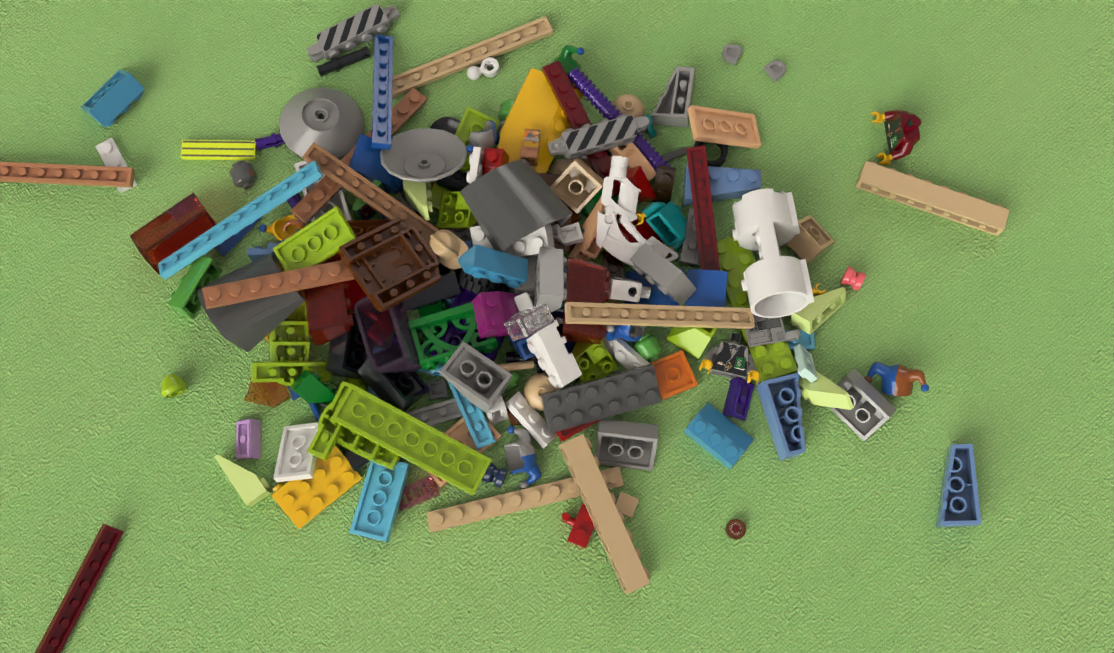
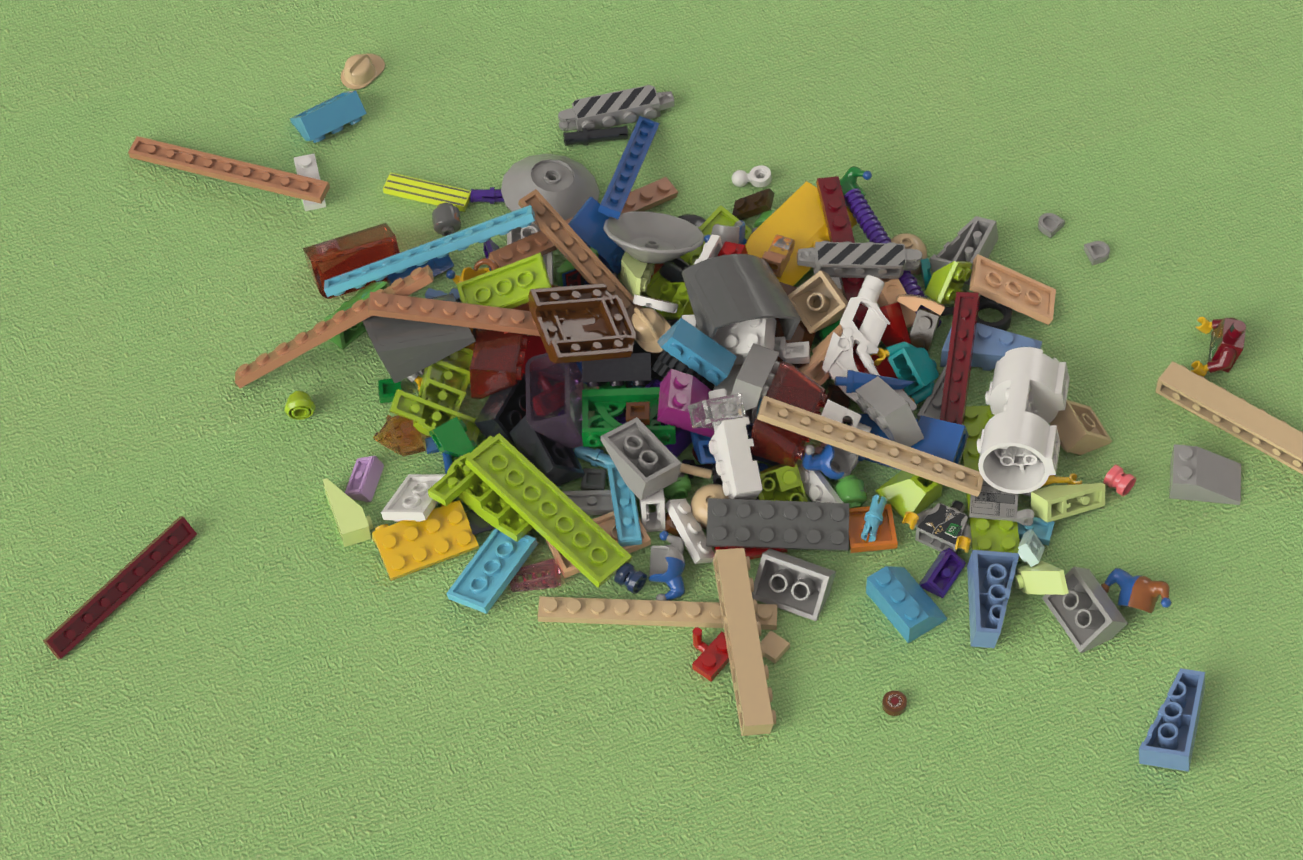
camera: 20 degrees right, 20 degrees down
tan plate [392,16,553,98] -> none
none -> nougat plate [235,265,433,388]
none -> tan piece [341,53,385,89]
none -> green plate [378,378,402,403]
none -> reddish brown plate [626,402,650,425]
none -> white tile [633,294,678,313]
none -> dark brown plate [732,188,775,220]
none -> blue bar [835,370,914,393]
none -> medium azure pin [861,495,887,542]
none -> light nougat slope [896,294,945,316]
none -> lime slope [925,261,973,304]
none -> light grey slope [1169,444,1241,505]

